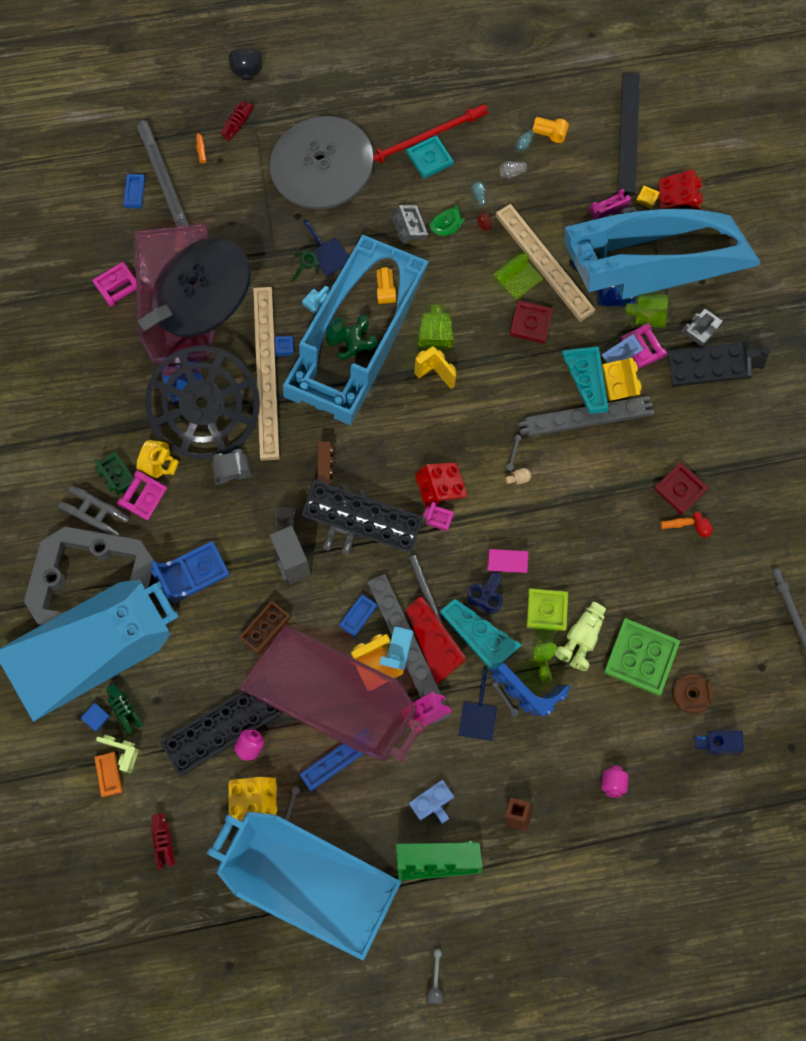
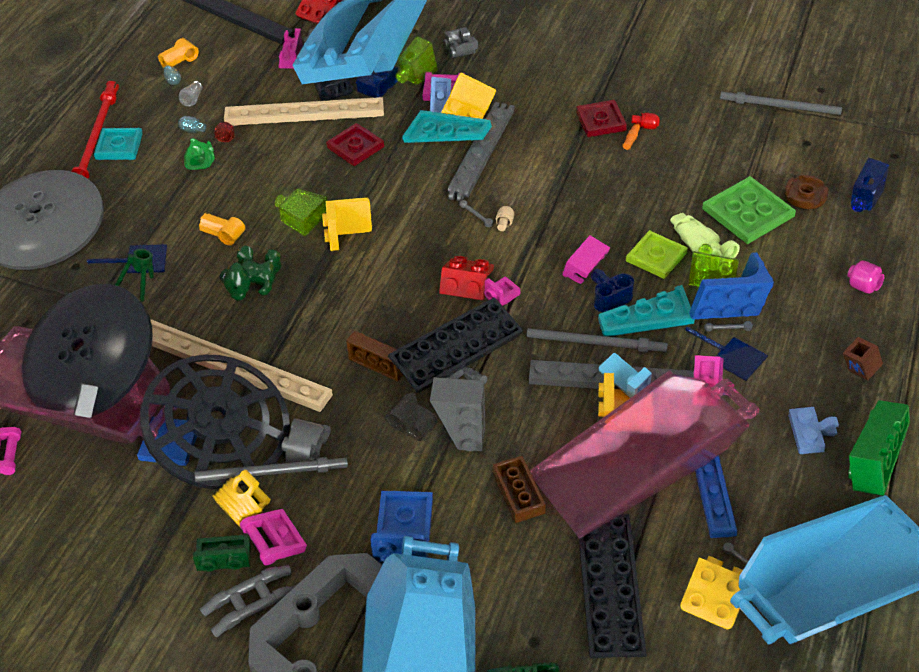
camera: 55 degrees left, 25 degrees down
dark pink head [234,730,264,761] -> none
blue tile [275,336,294,356] -> none
dark azure windscreen [283,235,429,425] -> none
medium azure bracket [302,286,329,314] -> none
blue tile [339,594,378,637] -> none
dark grey bracket [392,205,428,245] -> none
red wing [406,597,467,684] -> none
clear neon green hinge [493,253,544,300] -> none
yellow tile [636,186,660,209] -> none
black hinge [668,342,770,387] -> none
none -> dark grey bar [194,457,348,482]

